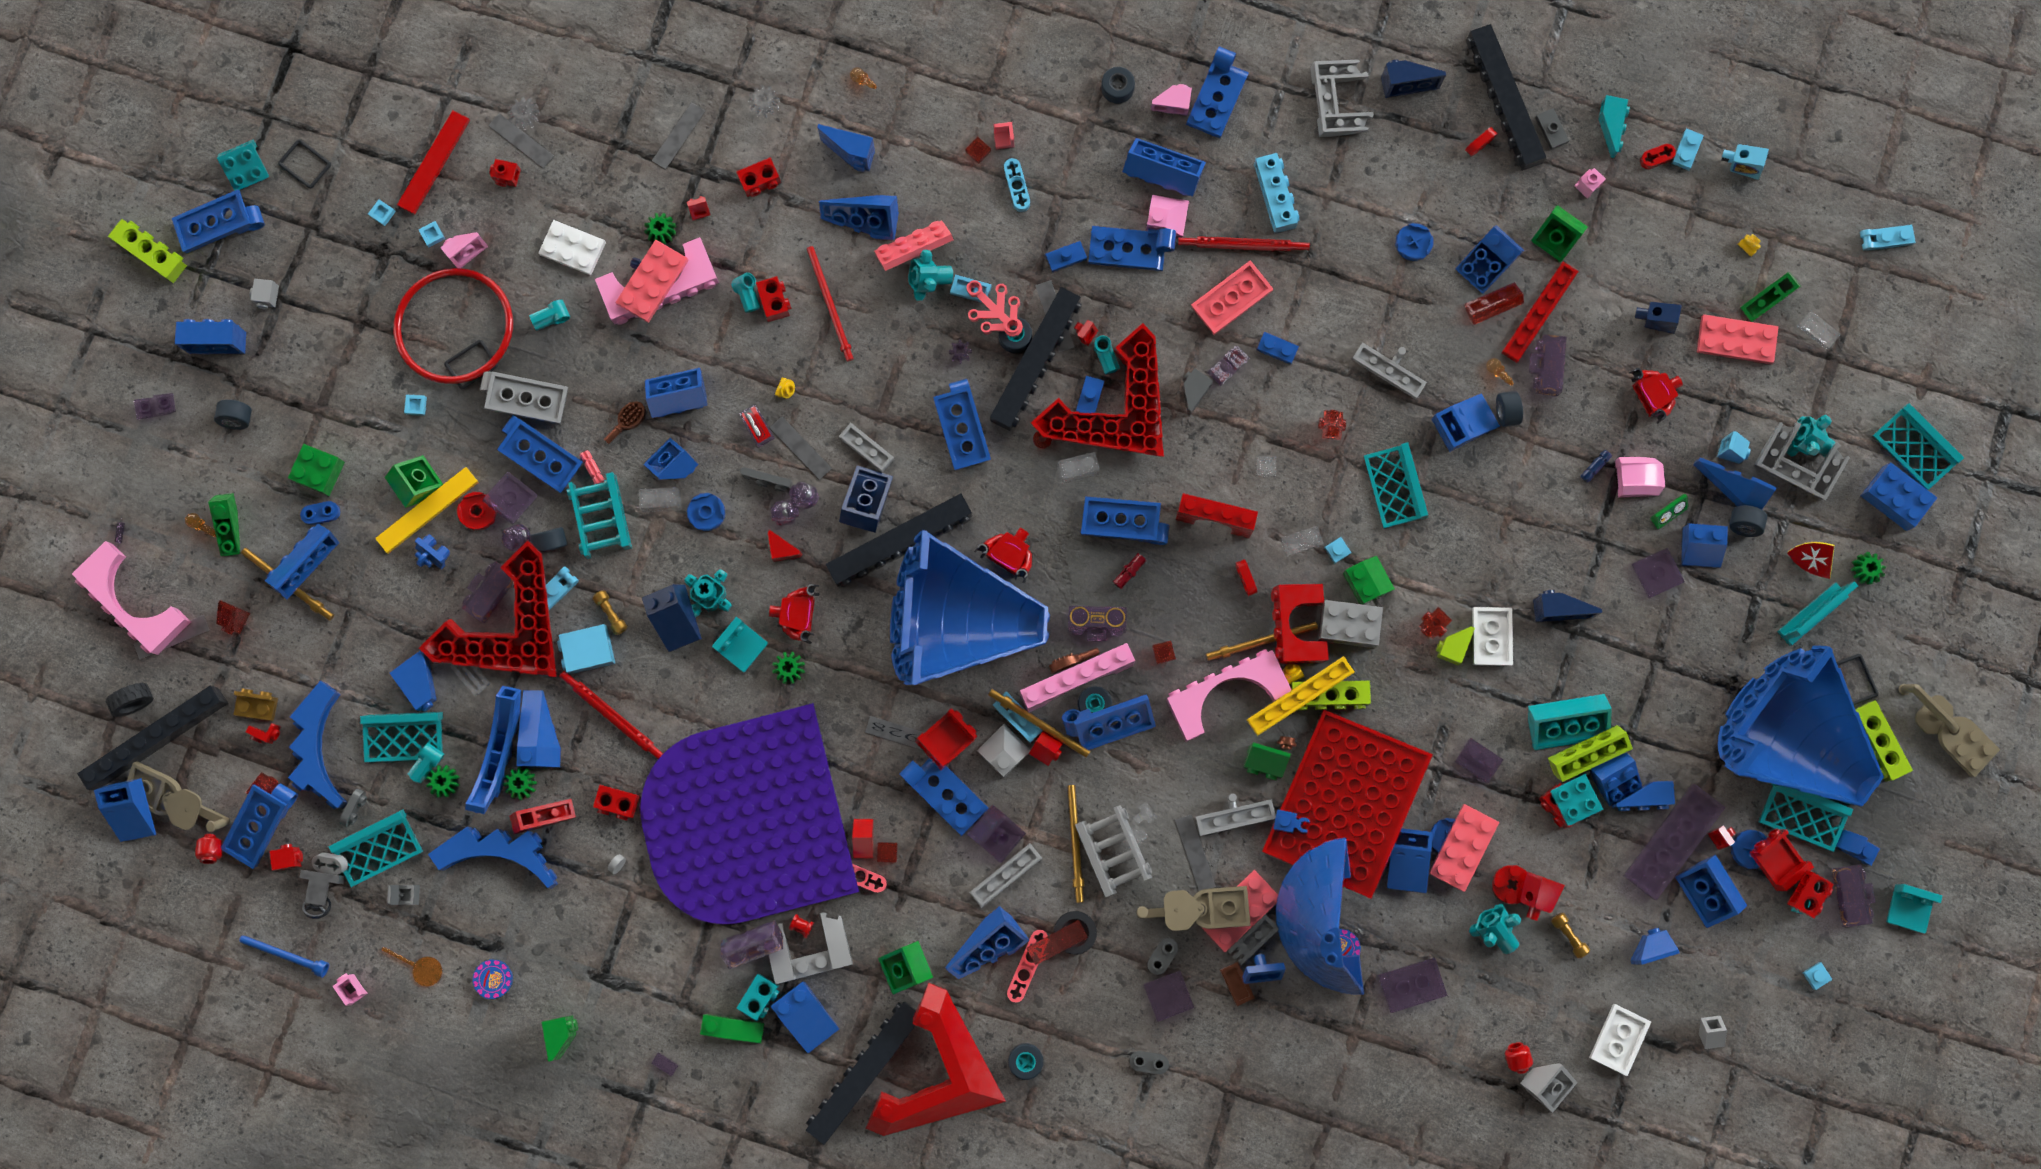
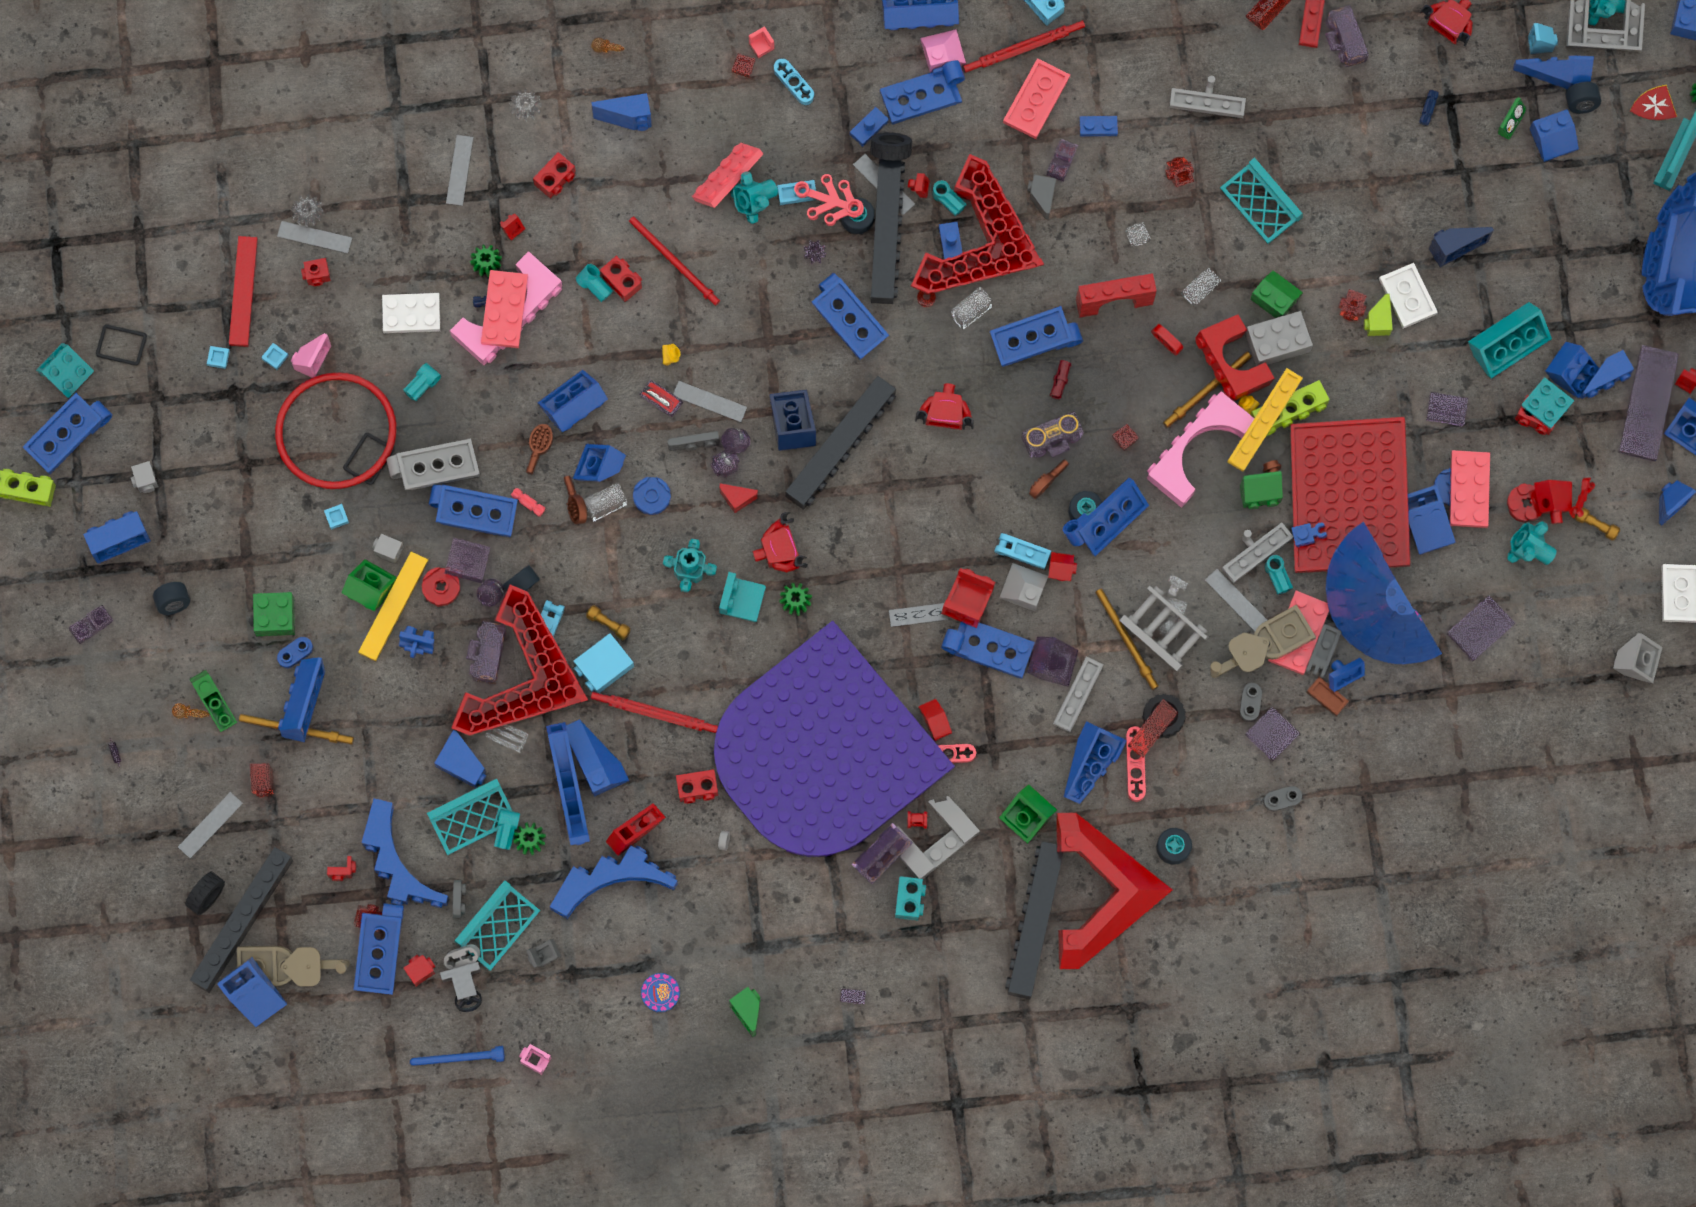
camera: 30 degrees left, 5 degrees down
bright pink arch [72,541,191,655] -> none
red head [195,834,223,864] -> none
pearl gold bracket [233,688,278,721] -> none
clear orange piece [382,947,442,986] -> none
green gear [503,767,537,800] -> none
teal fence [567,472,632,559] -> none
dark blue slope [642,584,702,652] -> none
green slope [700,1014,765,1043] -> none
blue slope [771,981,839,1053] -> none
blue wedge [819,195,899,240] -> none
light grey tile [839,422,894,473] -> none
clear red plate [877,842,898,863] -> none
blue cone [890,530,1050,686] -> none
pearl gold bar [988,689,1090,758] -> none
bright pink arch [1020,643,1135,712] -> none
medium azure plate [1324,537,1352,564] -> none
blue slope [1431,393,1500,452] -> none
clear orange bar [1486,358,1514,385] -> none
black wheel [1496,391,1523,427] -> none
red head [1504,1042,1533,1074] -> none
lime brick [1548,725,1633,782] -> none
bright pink slope [1615,457,1665,498] -> none
clear purple tile [1632,548,1685,598] -> none
none -> light grey brick [372,534,404,564]
none -> copper piece [564,476,587,524]
none -> black tyre [870,132,912,161]
none -> teal piece [1264,555,1293,595]
none -> red piece [1569,477,1595,518]

